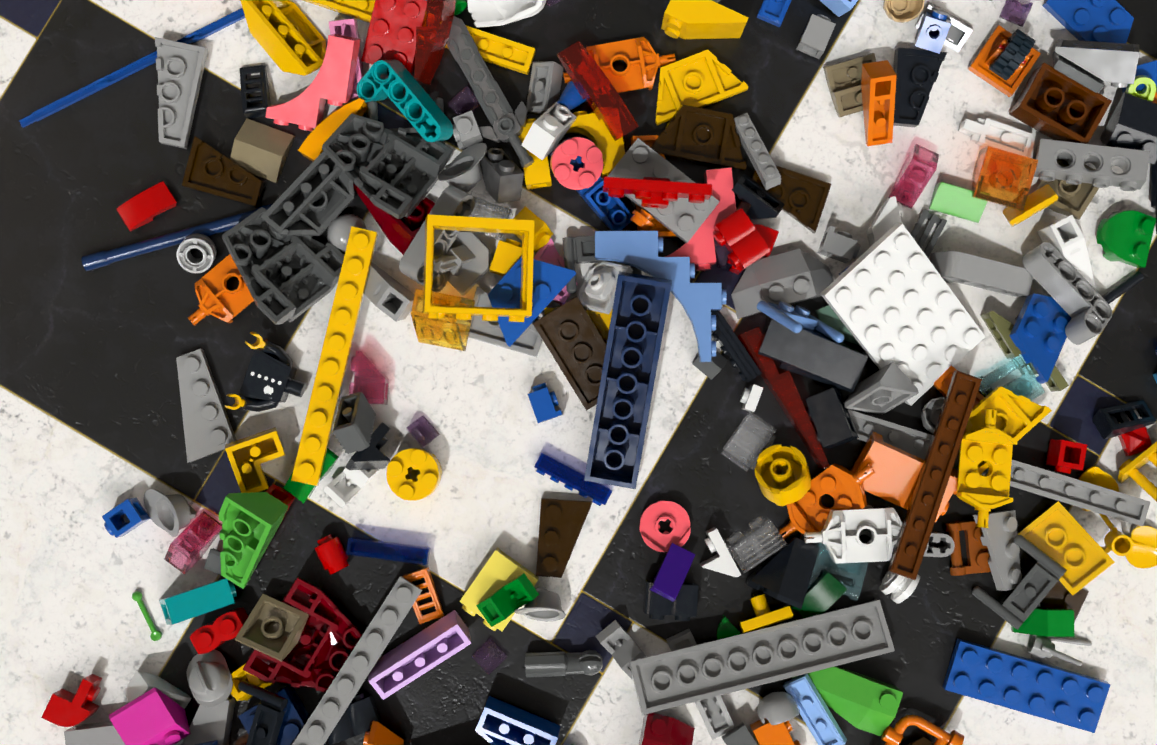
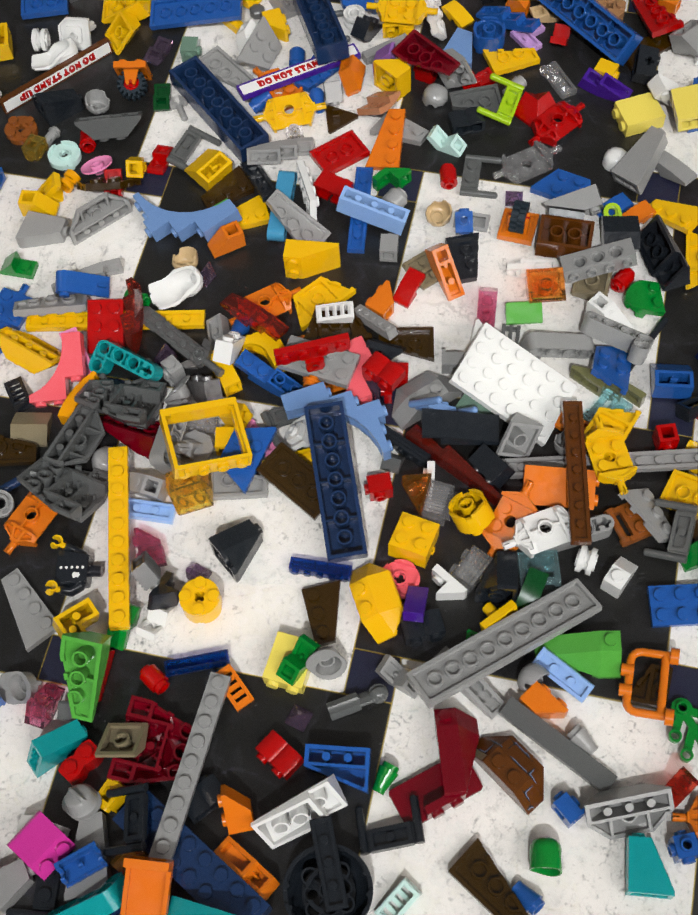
camera: 10 degrees left, 25 degrees down
bright green hinge [132,591,162,641] -> none
lavender brick [368,610,471,700] -> none
blue brick [528,383,562,423] -> none
coral plate [550,137,603,190] -> none
yellow slope [1003,184,1058,227] -> none
none -> light blue tile [129,498,177,525]
none -> black slope [208,519,263,582]
none -> red brick [255,730,304,780]
none -> white slope [315,301,354,323]
none -> yellow wedge [349,563,403,644]
none -> red brick [363,472,393,502]
none -> orange slope [365,280,394,320]
none -> yellow brick [388,512,440,568]
none -> red slope [393,267,426,309]
none -> clear orange slope [402,473,432,516]
none -> white slope [600,556,638,599]
none -> red brick [610,268,635,293]
none -> blue slope [650,364,694,399]

